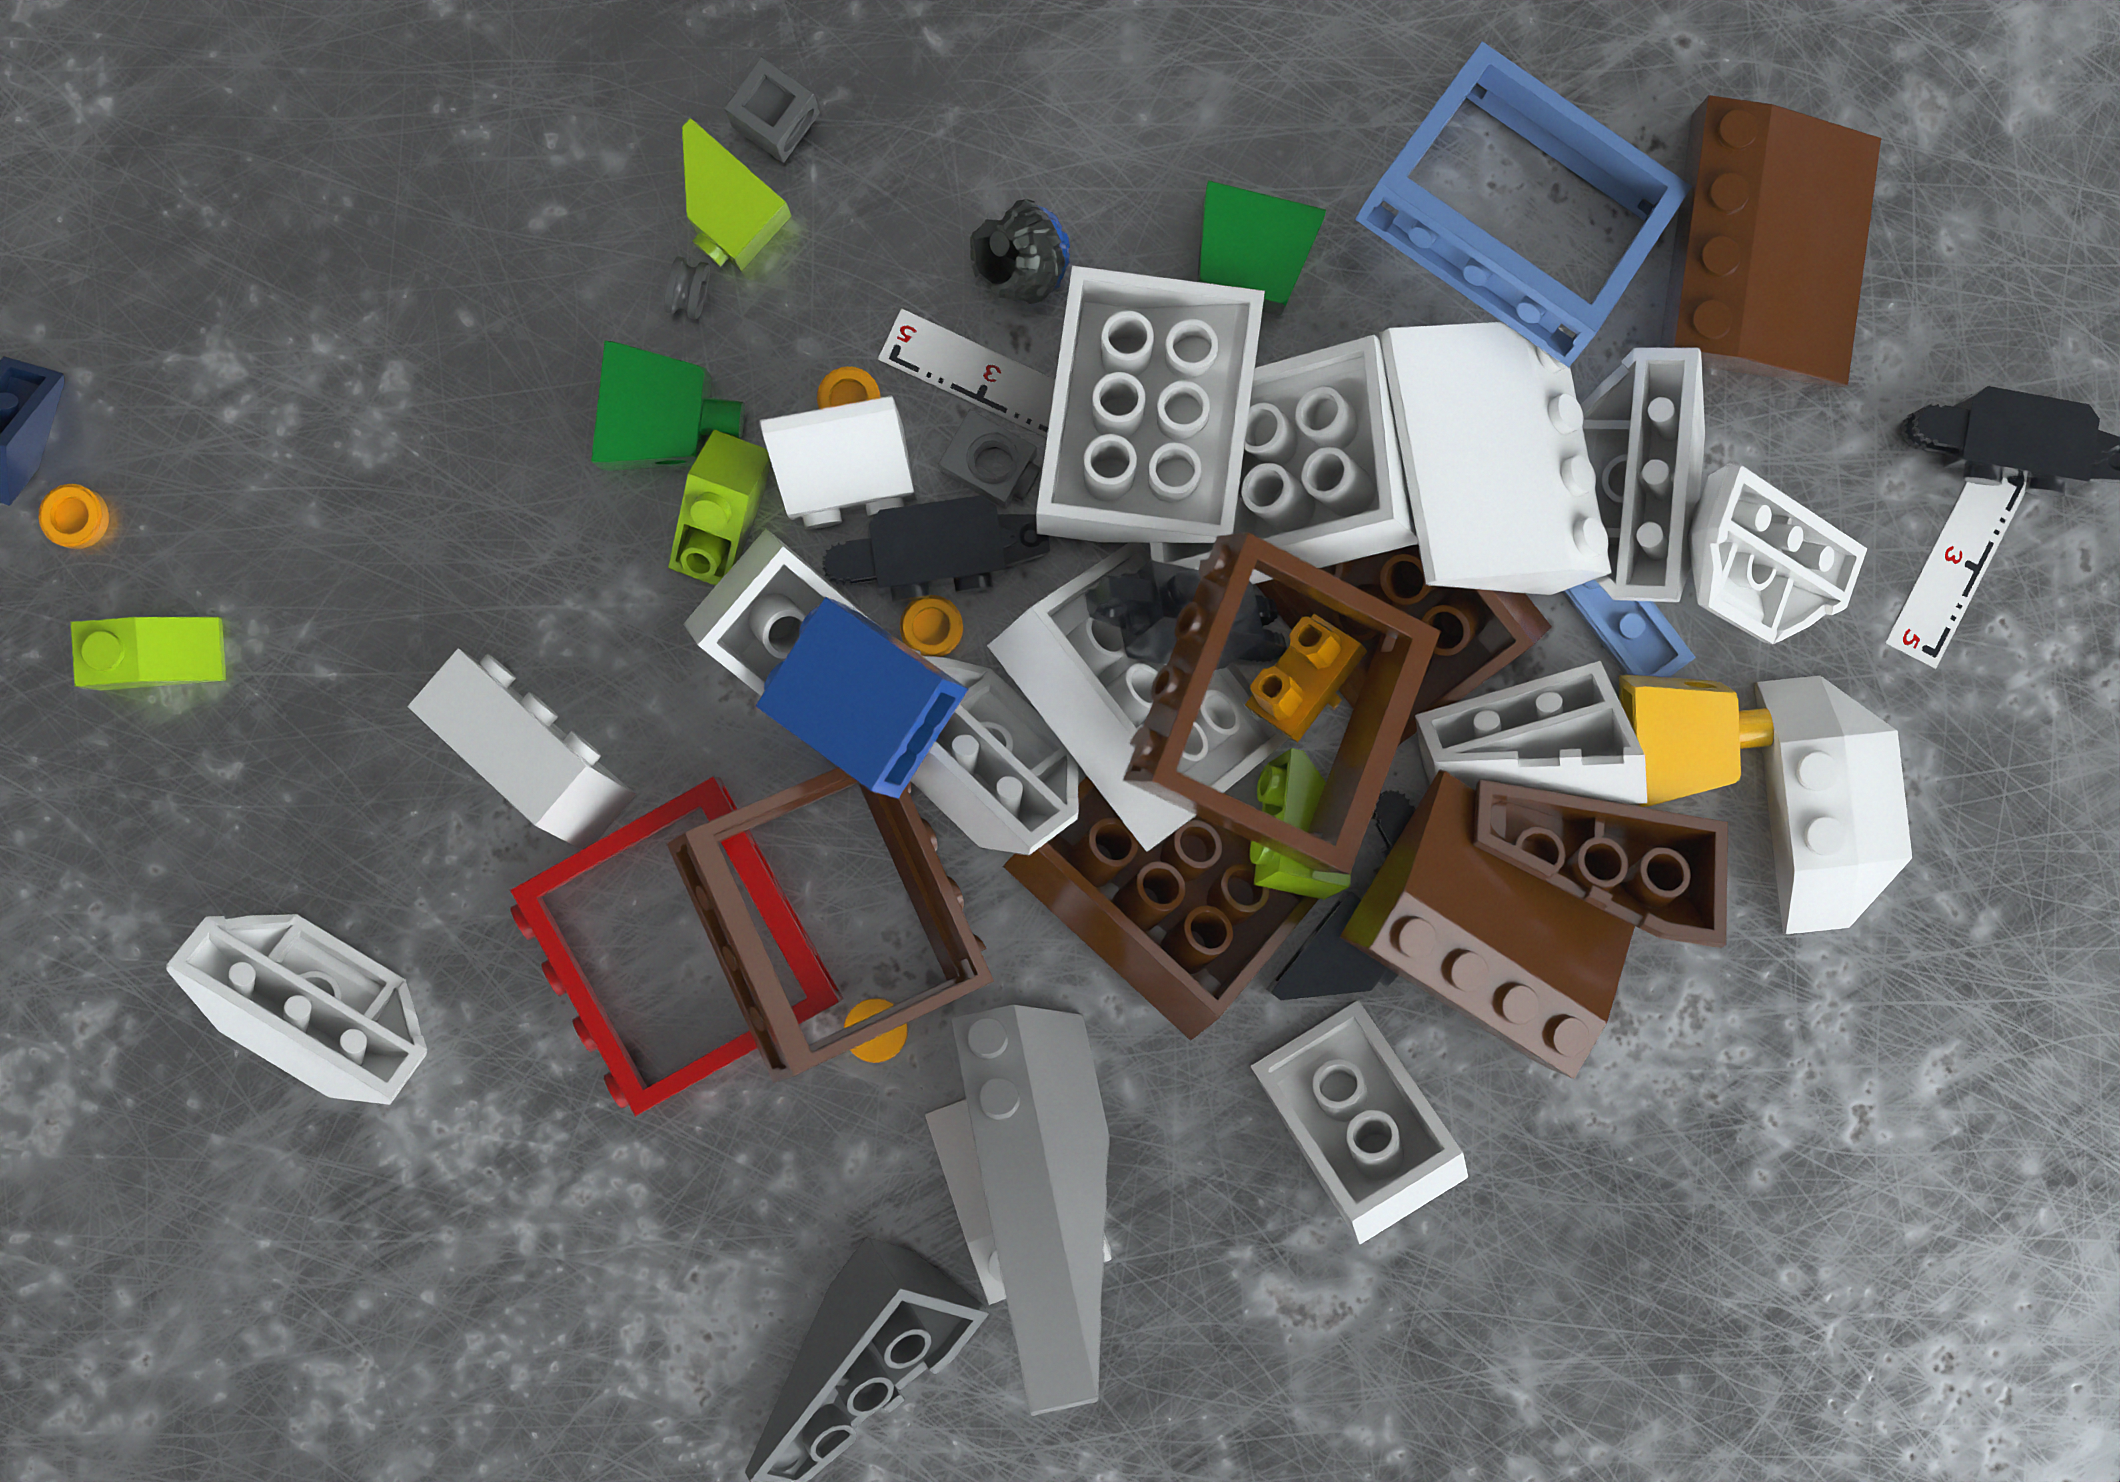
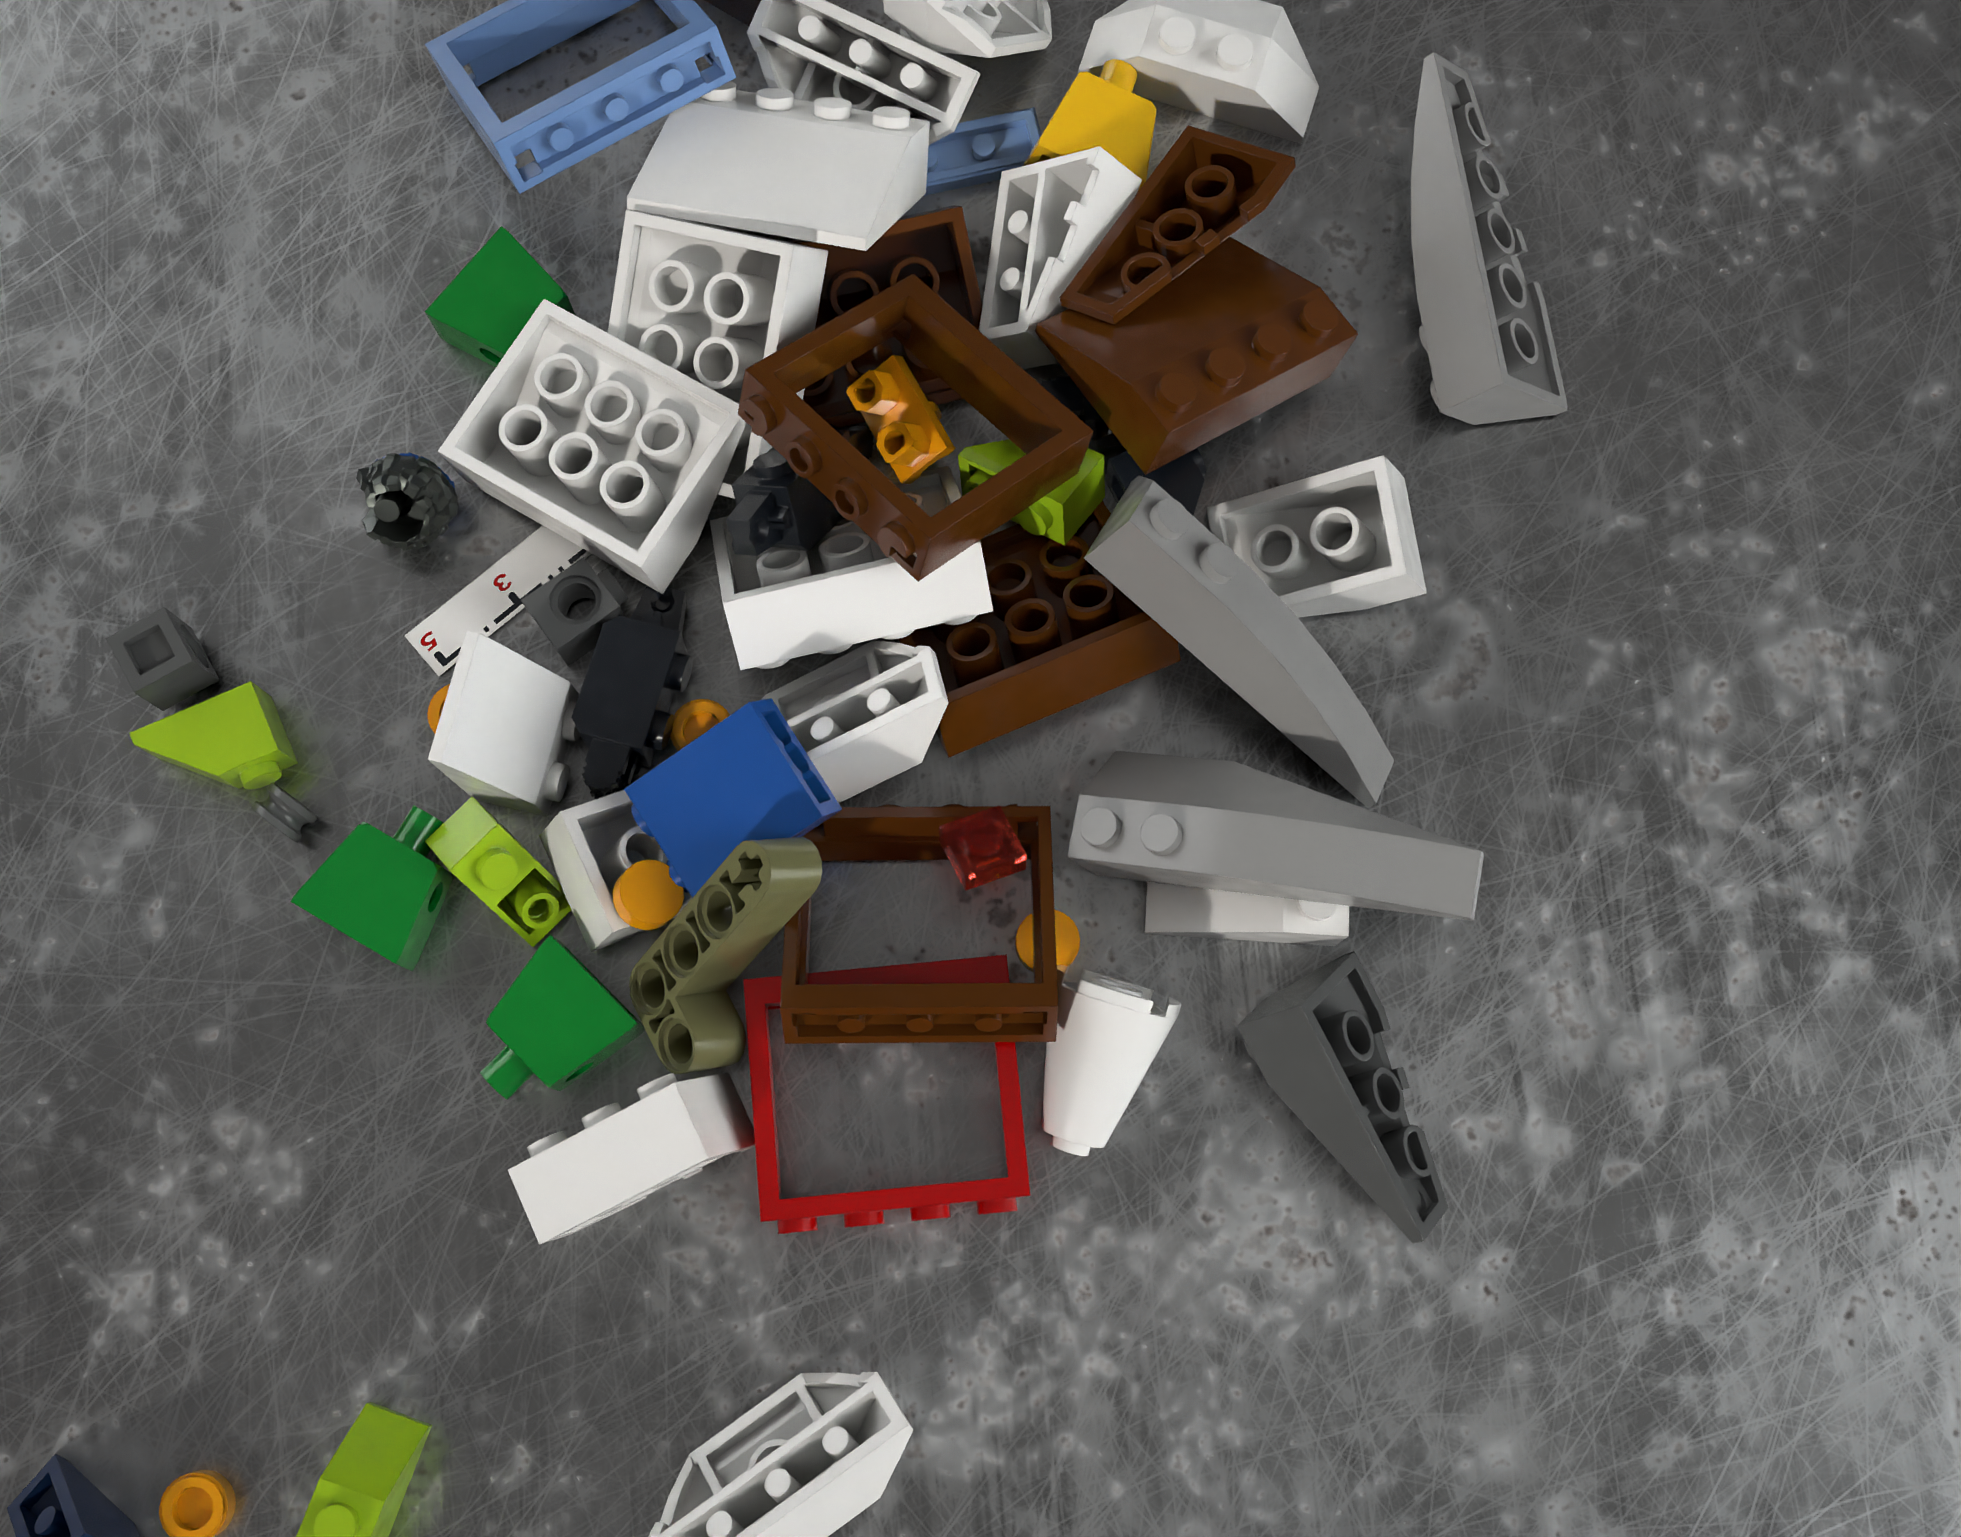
camera: 65 degrees left, 10 degrees down
none -> green torso [480,935,645,1100]
none -> light orange tile [613,860,684,930]
none -> olive beam [629,837,822,1074]
none -> clear red plate [939,805,1027,891]
none -> white cone [1041,965,1181,1156]
none -> light grey wedge [1084,475,1394,808]
none -> light grey wedge [1411,52,1569,425]

